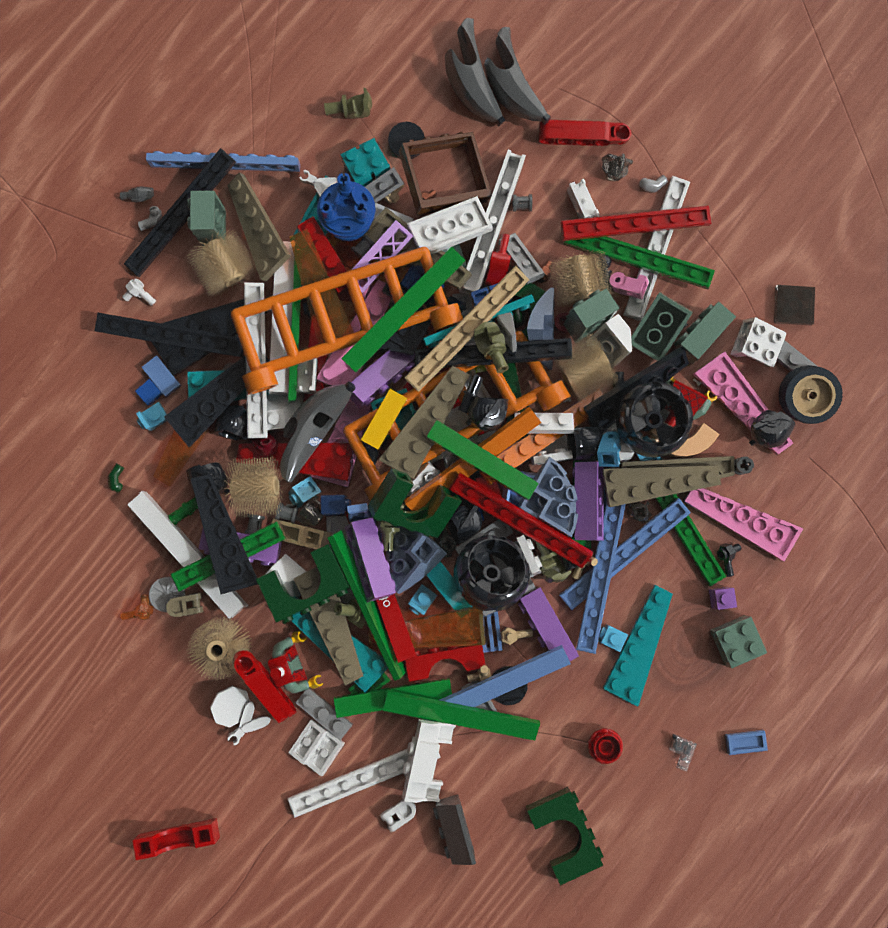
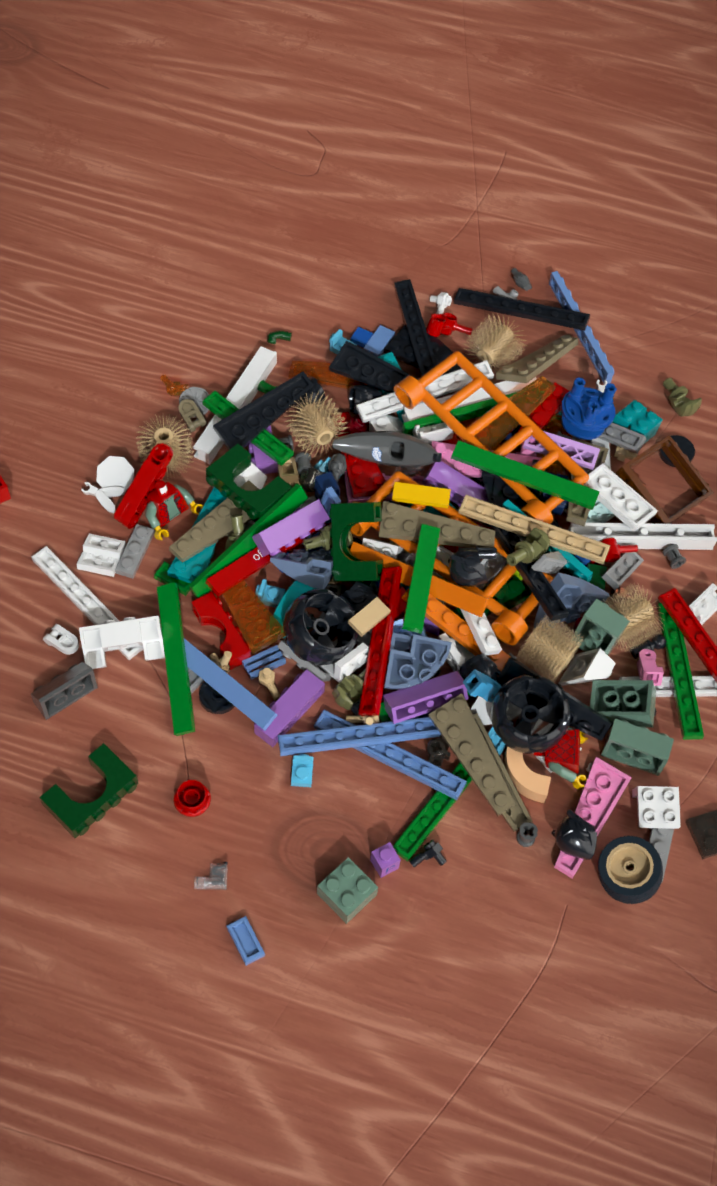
camera: 70 degrees right, 25 degrees down
sand green brick [187,191,226,246] -> none
green tile [334,678,452,718] -> none
teal wing [603,585,673,707] -> none
bright pink wing [683,488,803,561] -> none
none -> dark grey piece [328,453,347,483]
none -> tan tile [348,597,391,637]
none -> red beam [426,312,473,337]

